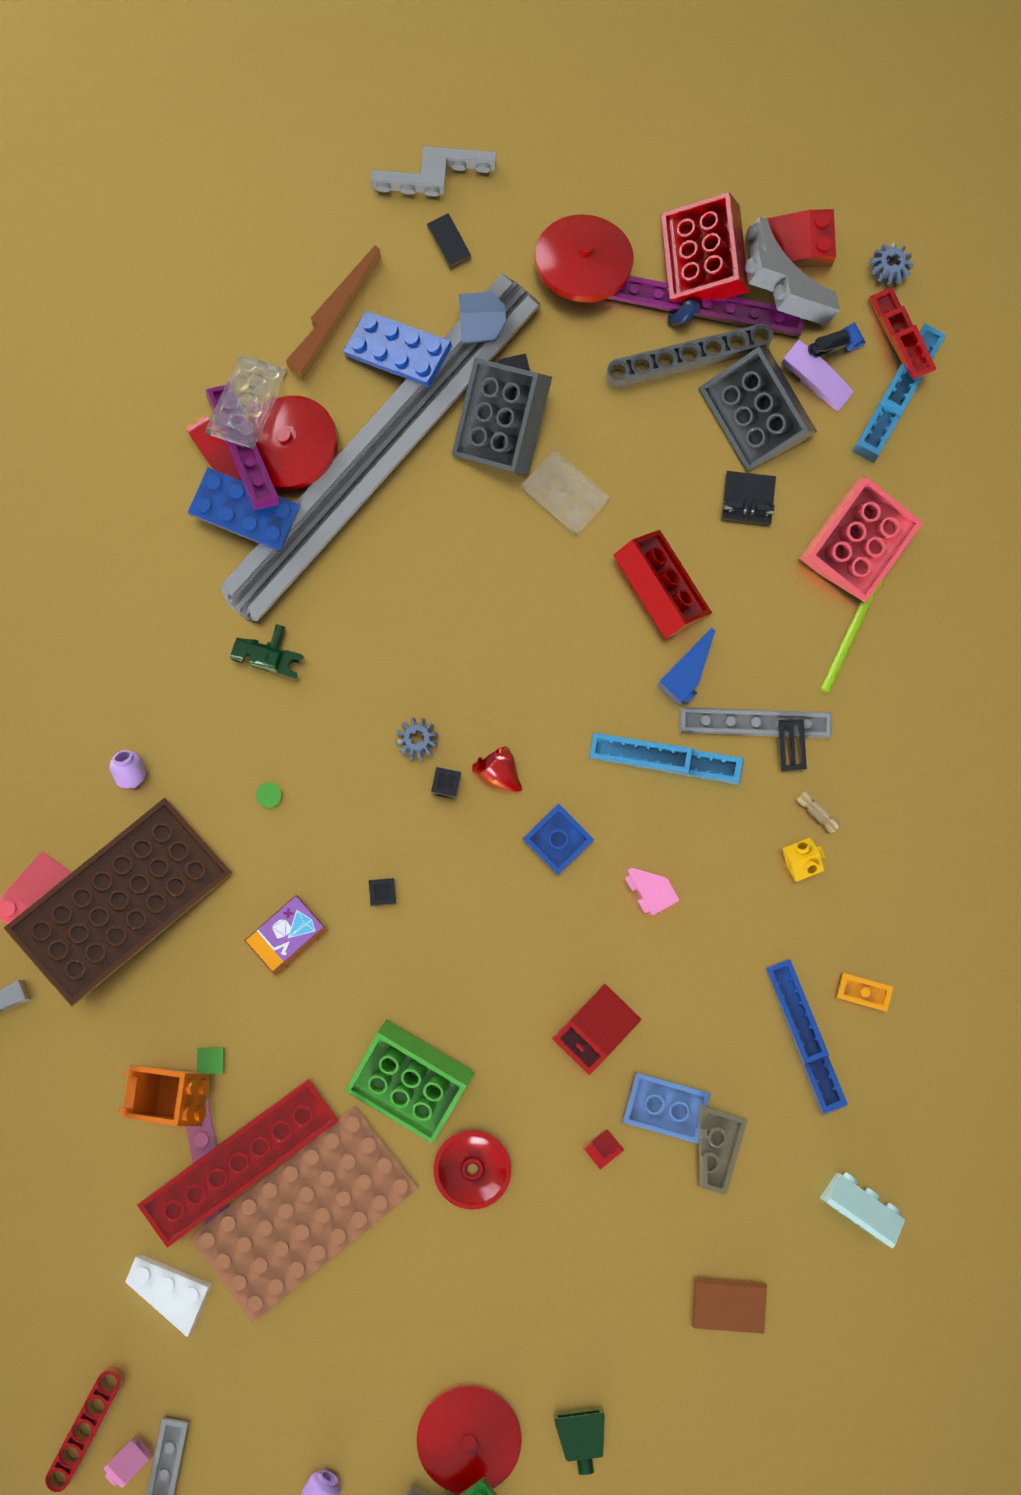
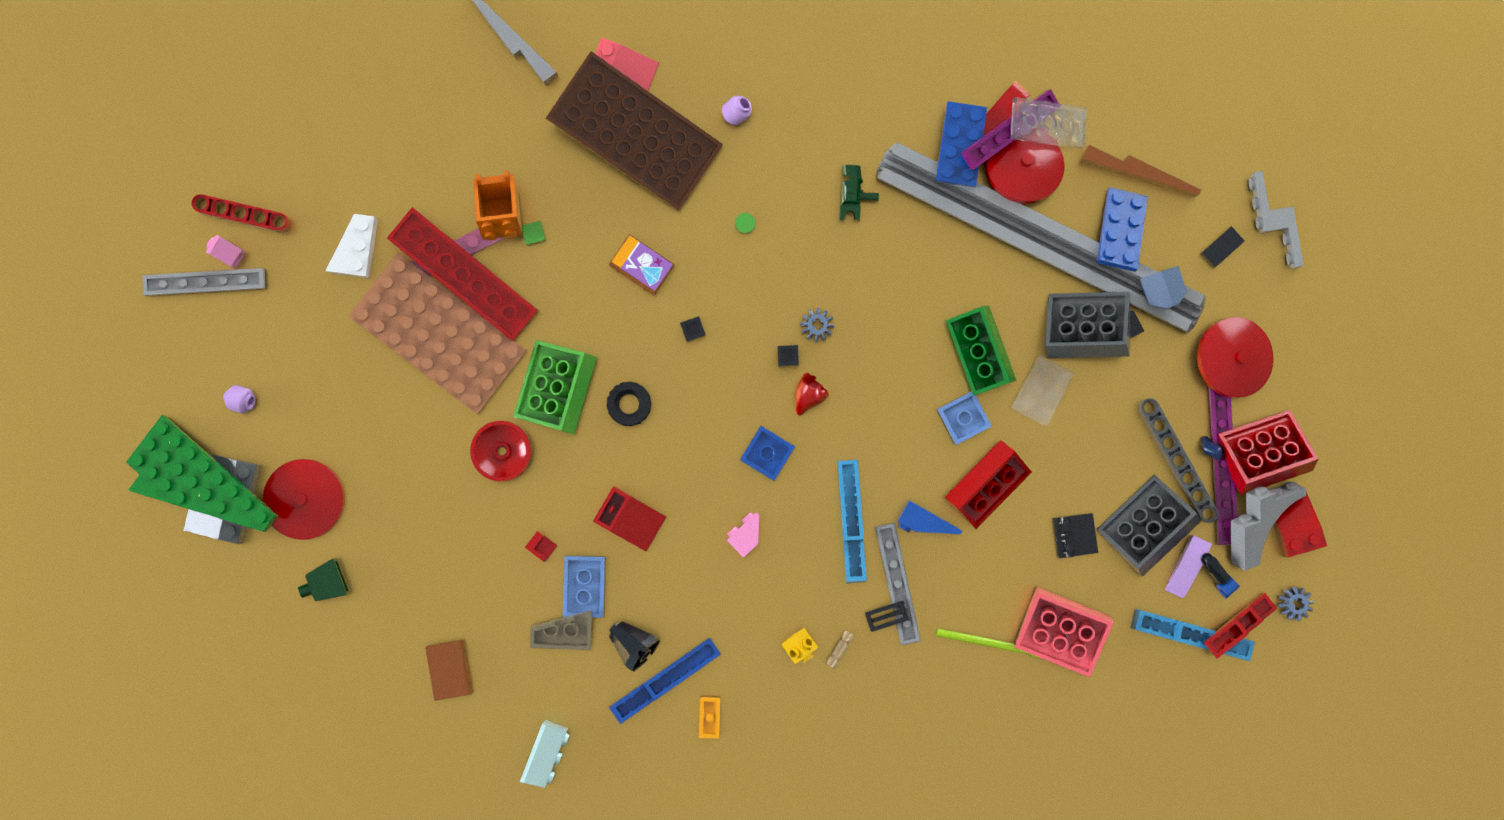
camera: 75 degrees right, 5 degrees up
none -> black tyre [607,381,651,426]
none -> black cone [609,621,661,672]
none -> medium blue plate [937,392,992,445]
none -> green slope [946,305,1017,396]

